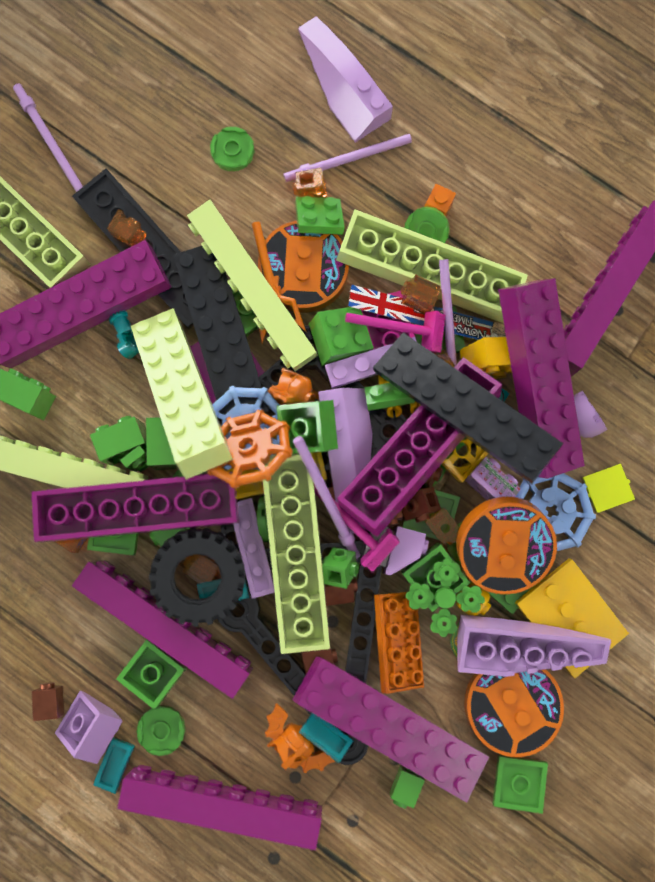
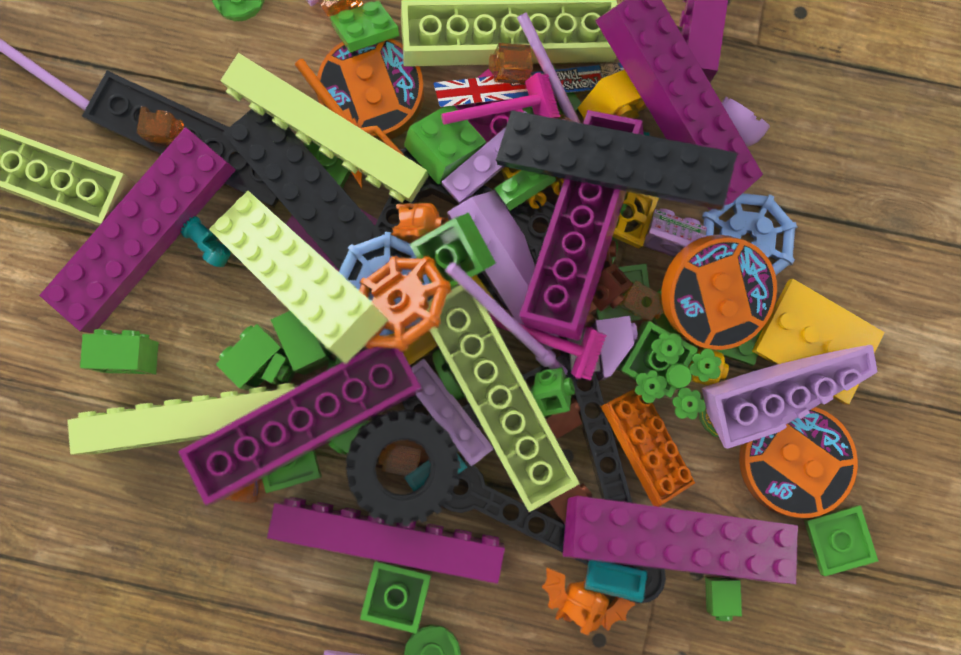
camera: 25 degrees left, 0 degrees up
neon yellow piece [582,464,635,513] -> none

